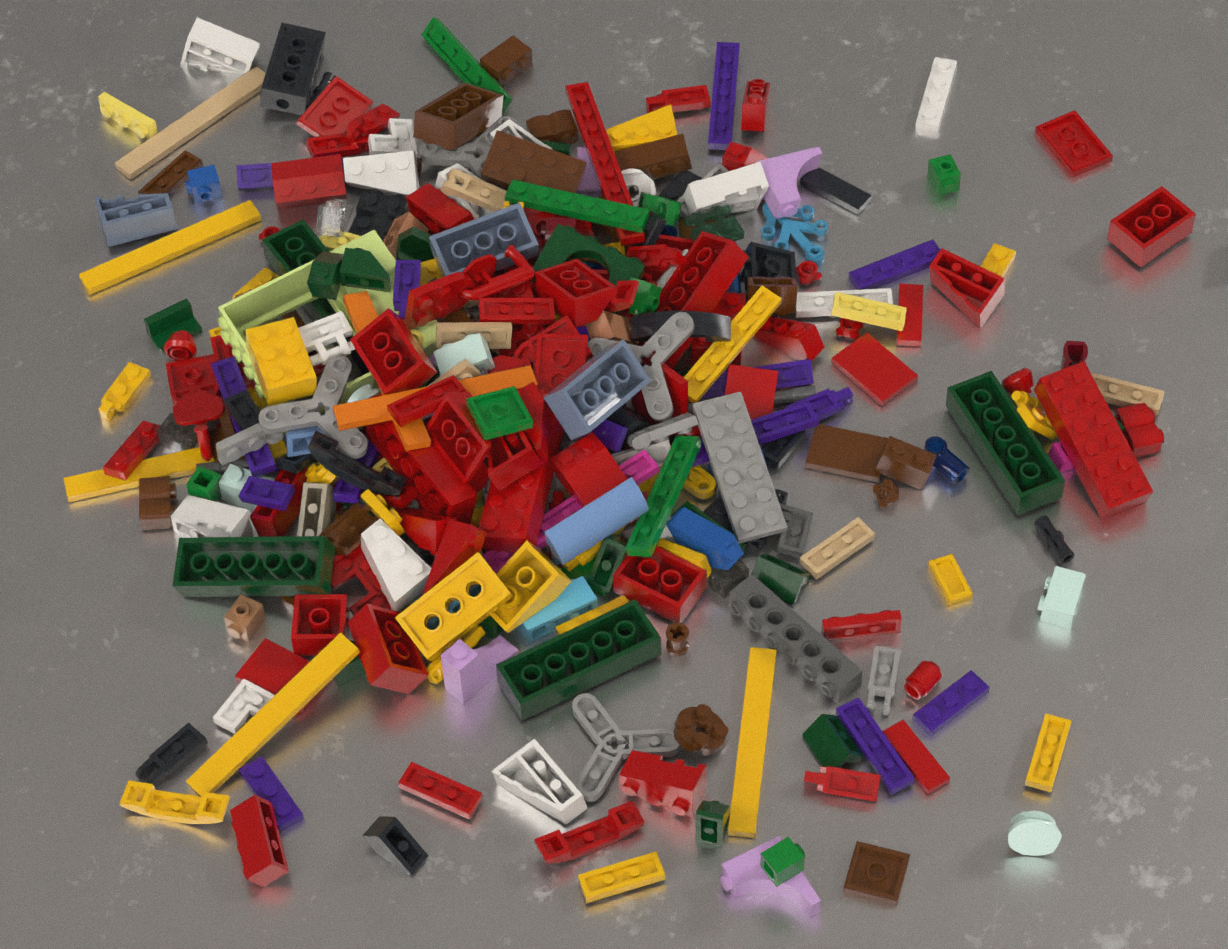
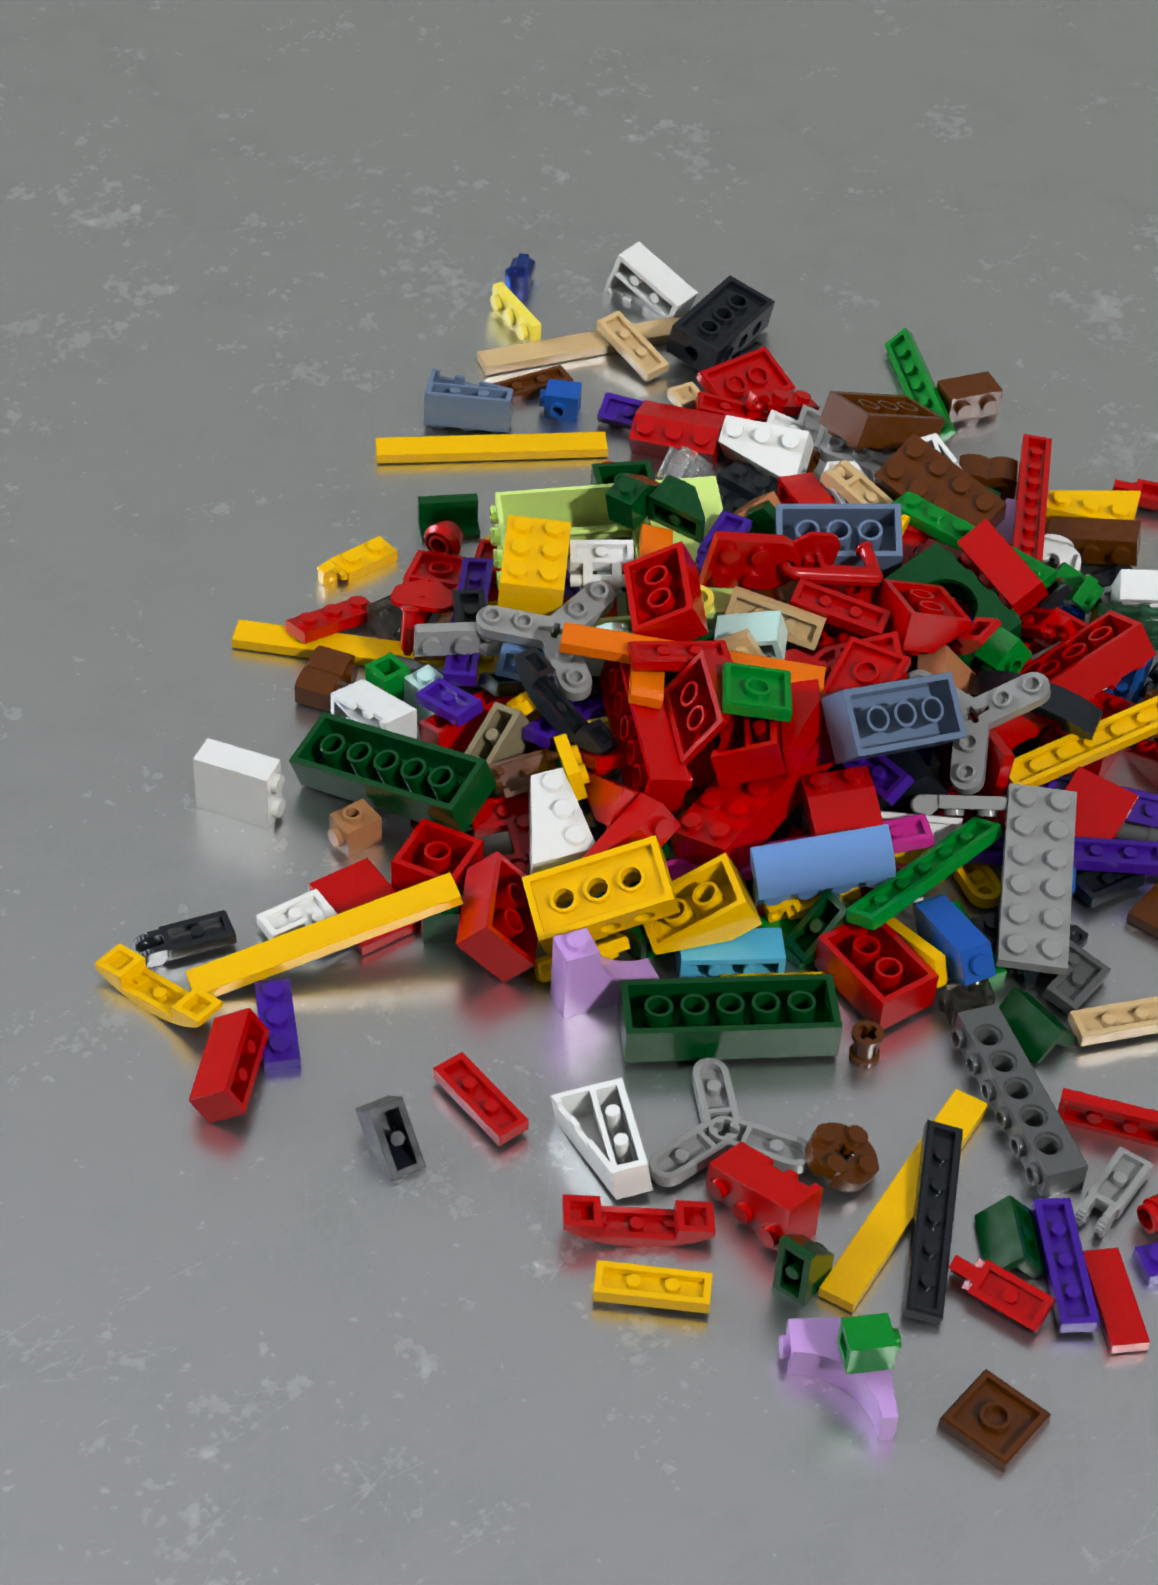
camera: 20 degrees right, 10 degrees down
none -> white brick [193,738,286,829]
none -> clear blue piece [505,253,535,302]
none -> tan plate [596,310,669,382]
none -> tan plate [667,382,700,409]
none -> black tile [902,1120,963,1325]
none -> red brick [957,519,1048,617]

